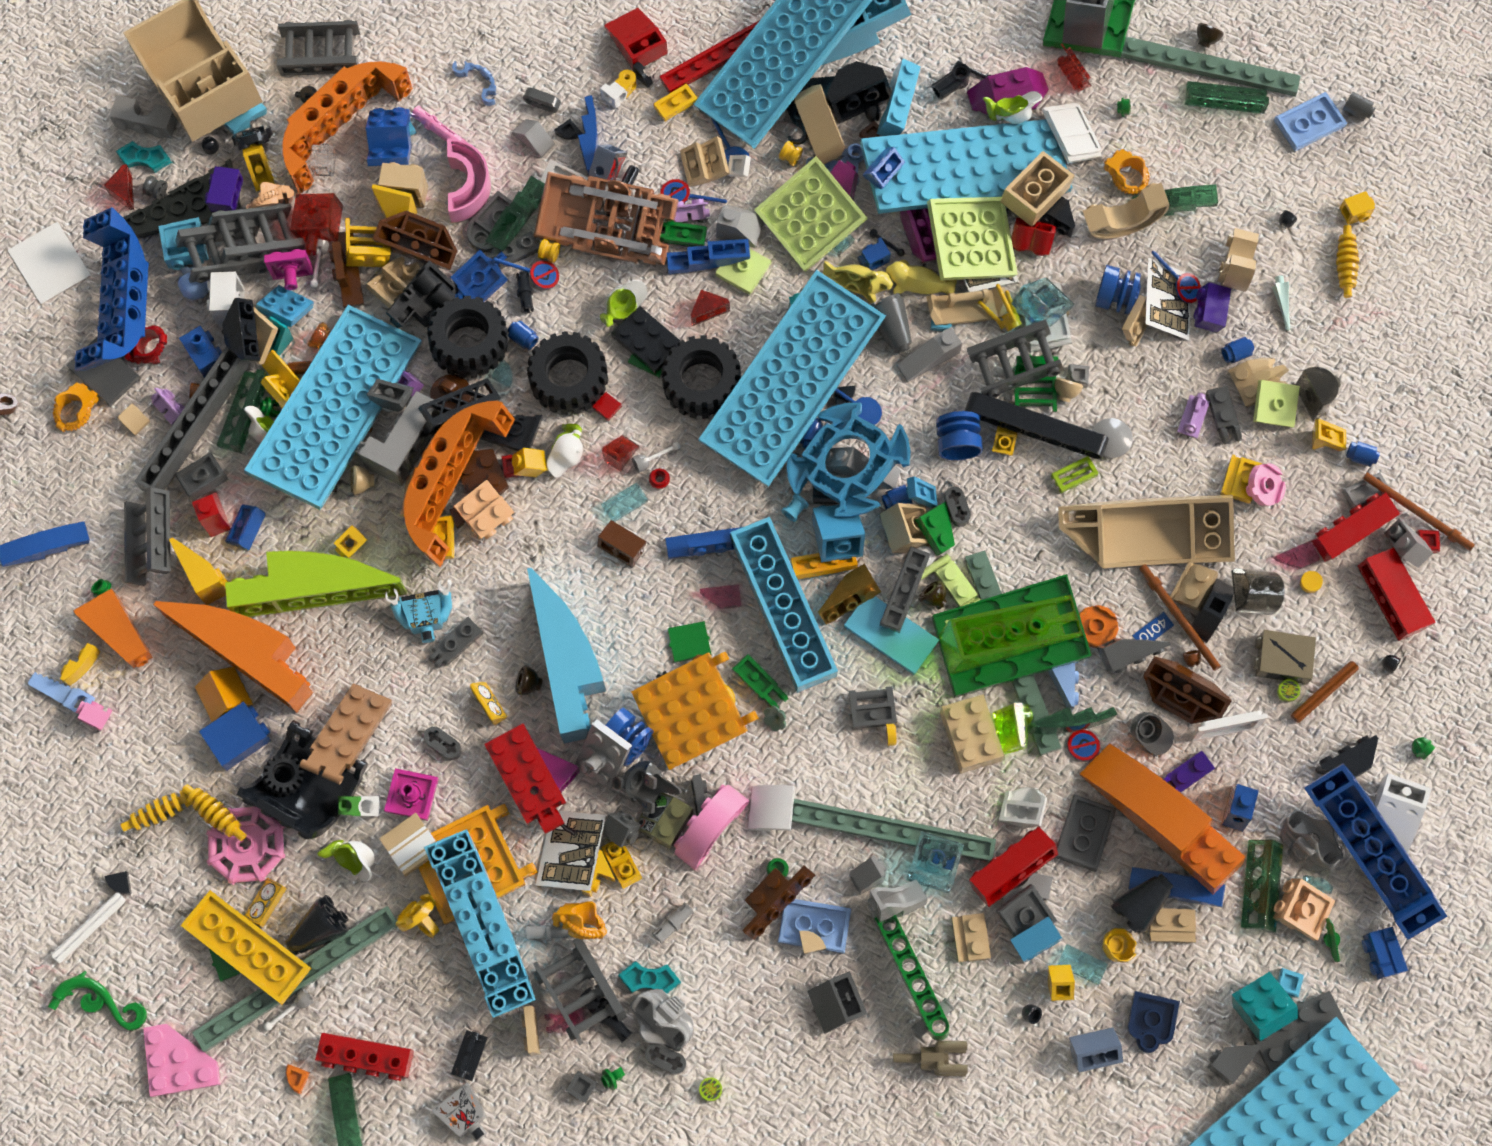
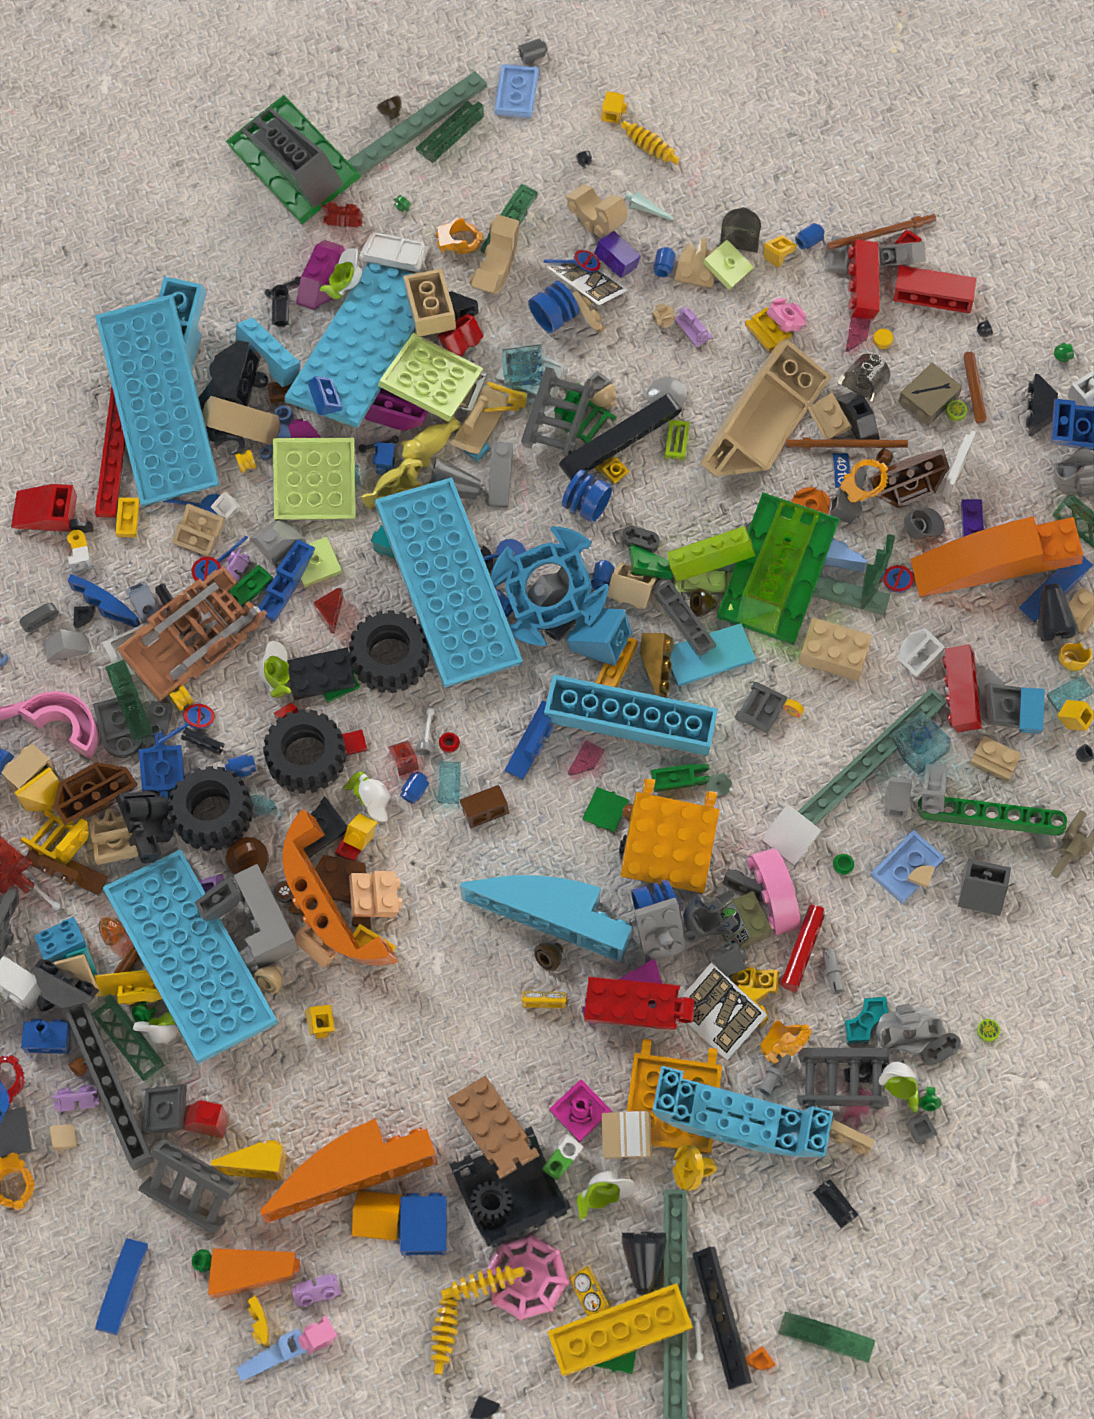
camera: 55 degrees left, 5 degrees down
blue slope [225,504,266,550] -> none
lime slope [225,551,407,617] -> none
dark pink plate [264,249,314,290] -> none
red brick [315,1033,414,1081] -> none
medium azure torso [385,579,452,643] -> none
black fence [418,378,501,436] -> none
dark grey beam [424,727,462,760] -> none
dark grey hinge [428,617,484,669] -> none
light grey torso [432,1082,487,1142] -> none
reddish brown bracket [742,865,816,940] -> none
medium azure bush [781,494,809,522] -> none
dark azure plate [906,476,938,508] -> none
clear neon green slope [993,703,1033,754] -> none
dark grey tile [1054,794,1116,872] -> none
dark grey hinge [1206,386,1242,444] -> none
blue torso [1221,784,1259,832] -> none
none -> red tile [273,702,298,719]
none -> lavender hinge [292,1273,341,1307]
none -> blue brick [400,771,429,804]
none -> tan gear [652,303,676,329]
none -> lime brick [667,526,755,582]
none -> black plate [692,1246,752,1390]
none -> red brick [780,905,825,993]
none -> light orange piece [839,459,888,503]
none -> lime hair [879,1062,919,1113]

